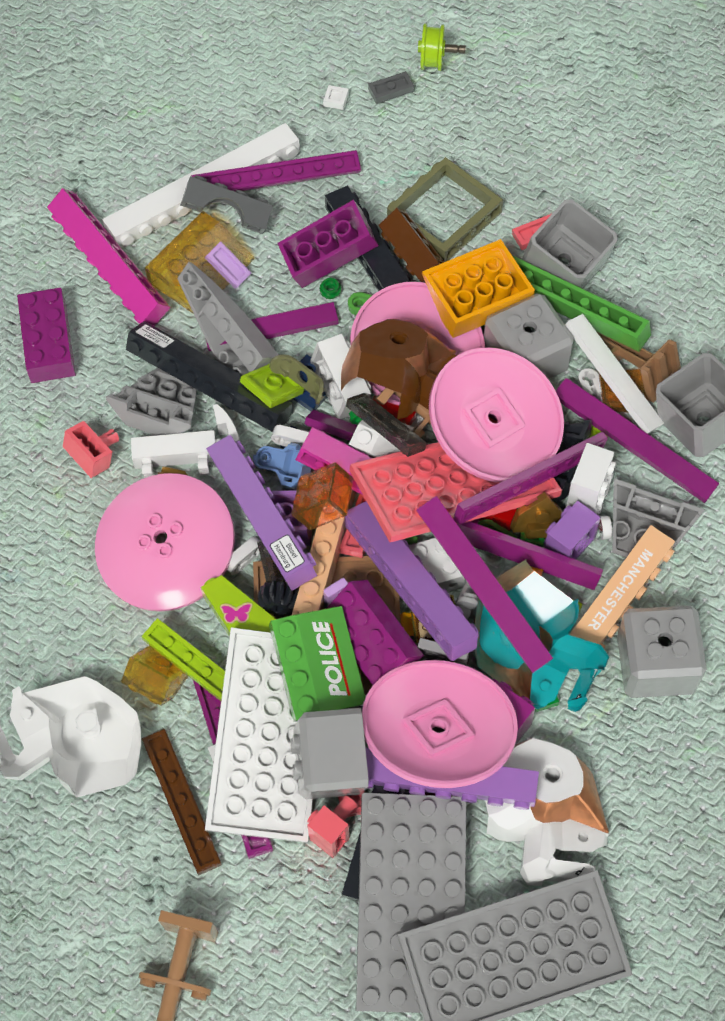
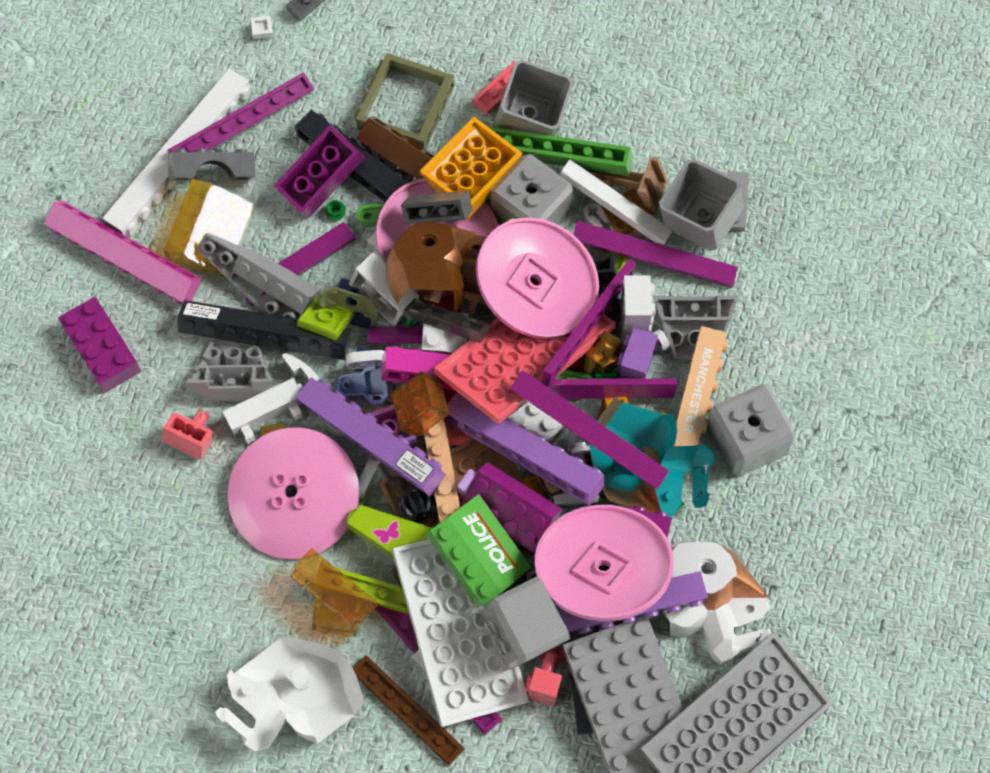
camera: 25 degrees left, 5 degrees up
lavender tile [204,241,251,289] -> none
none -> clear orange windscreen [290,548,379,628]
none -> dark grey brick [401,190,473,225]

